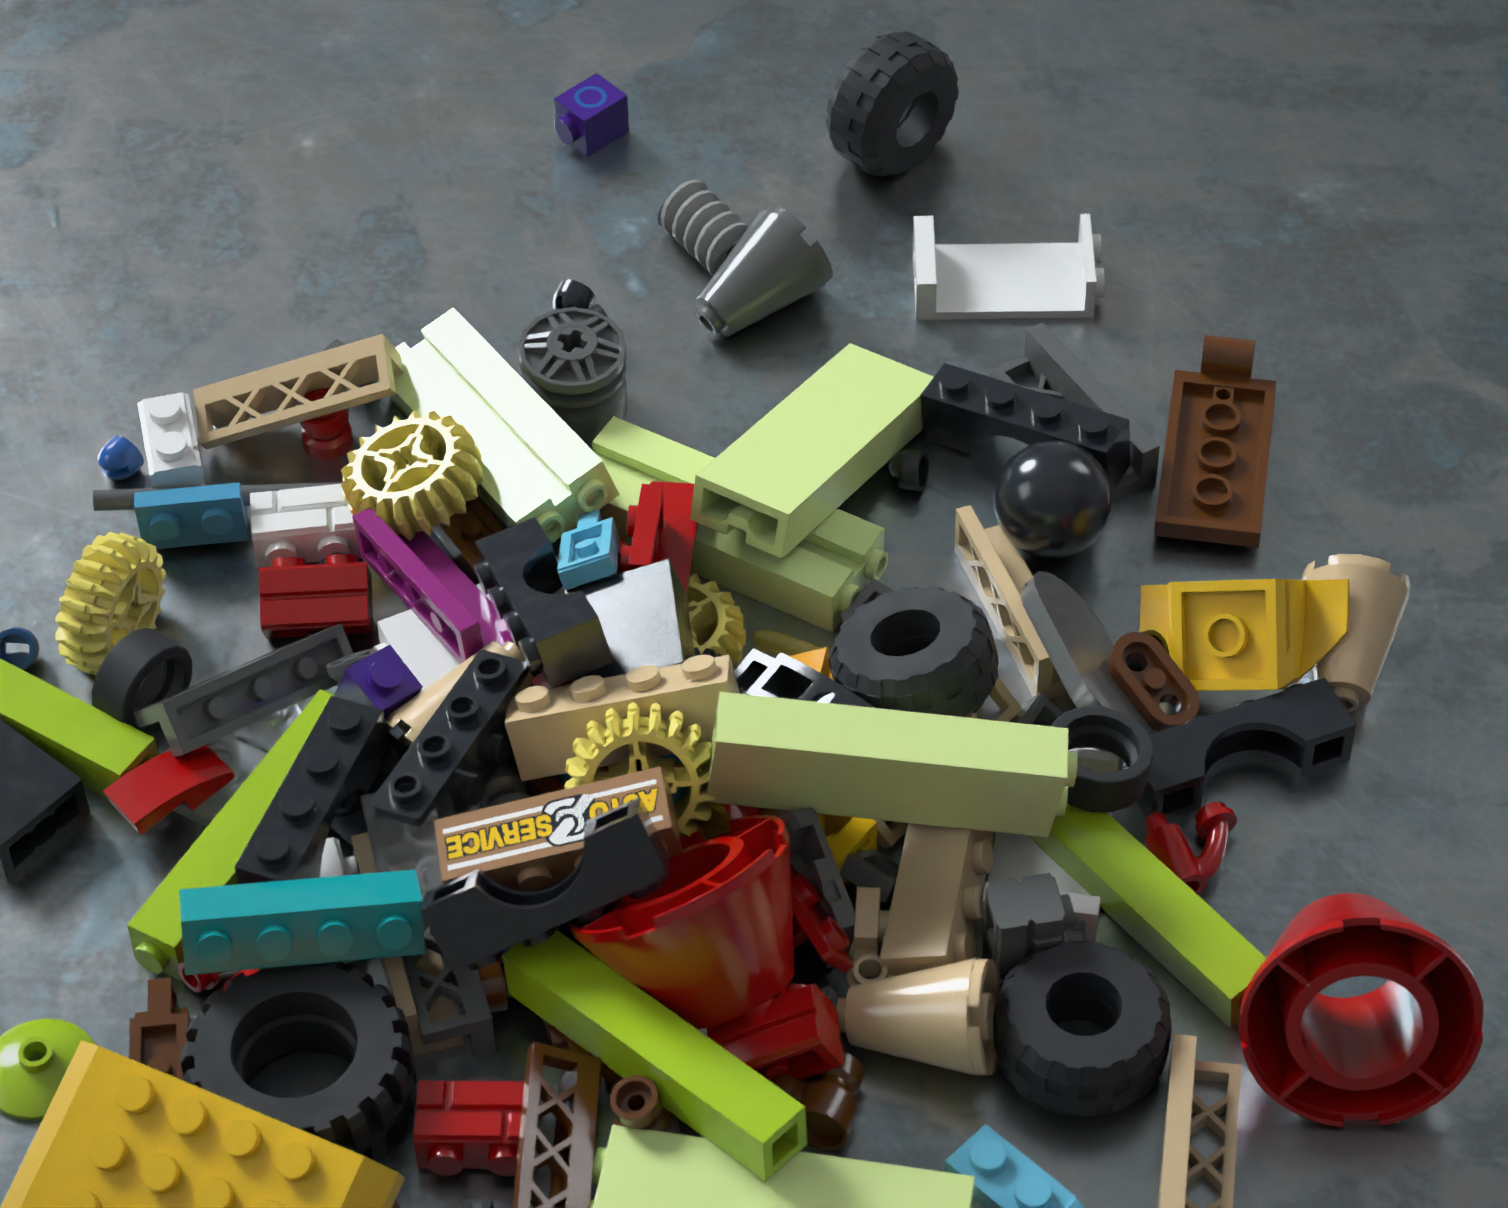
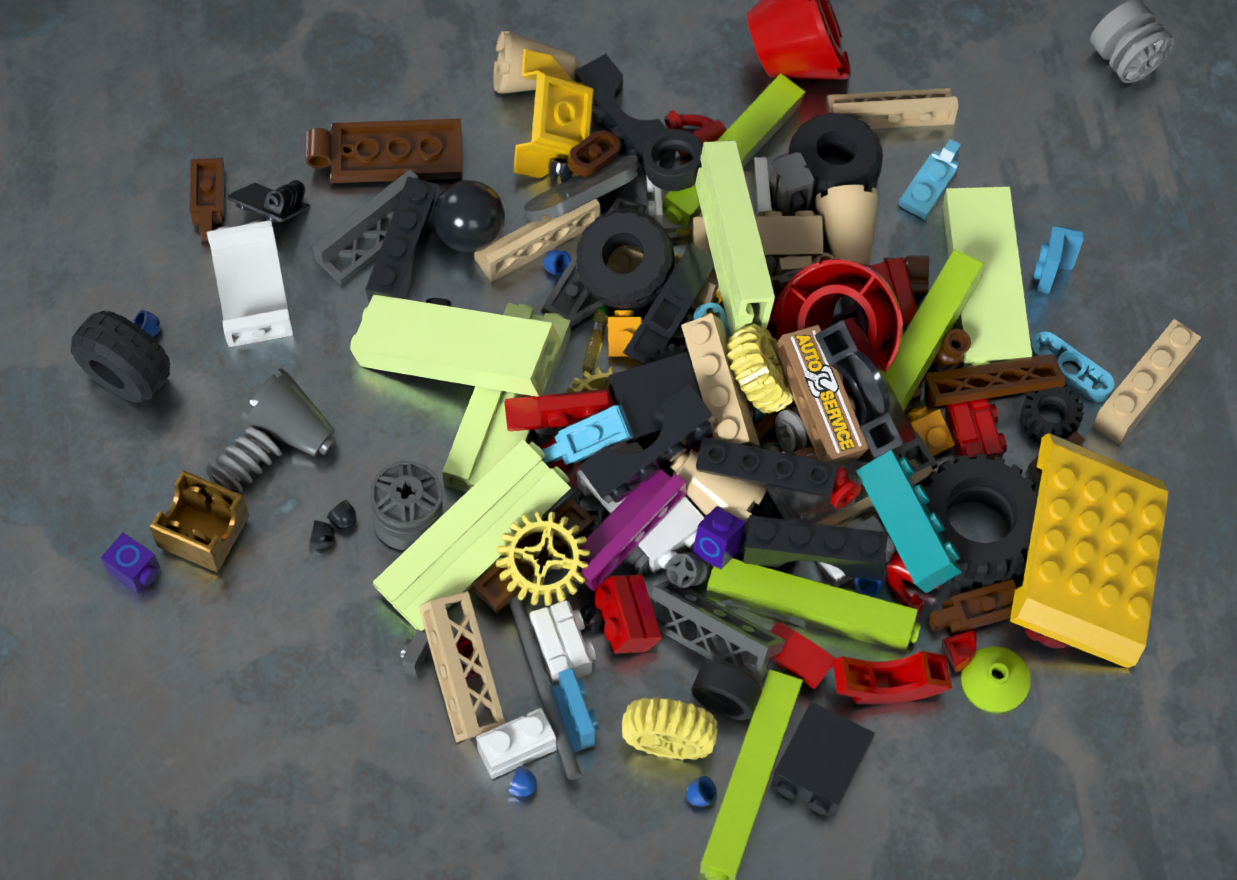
camera: 105 degrees left, 15 degrees up
none -> blue hinge [133,310,160,337]
none -> pearl gold piece [150,470,250,573]
none -> reddish brown hinge [190,158,224,242]
none -> black hinge [225,180,310,223]
none -> red wheel [830,466,862,510]
none -> red arch [832,651,952,705]
none -> light orange bracket [907,405,955,459]
none -> red tile [942,629,977,673]

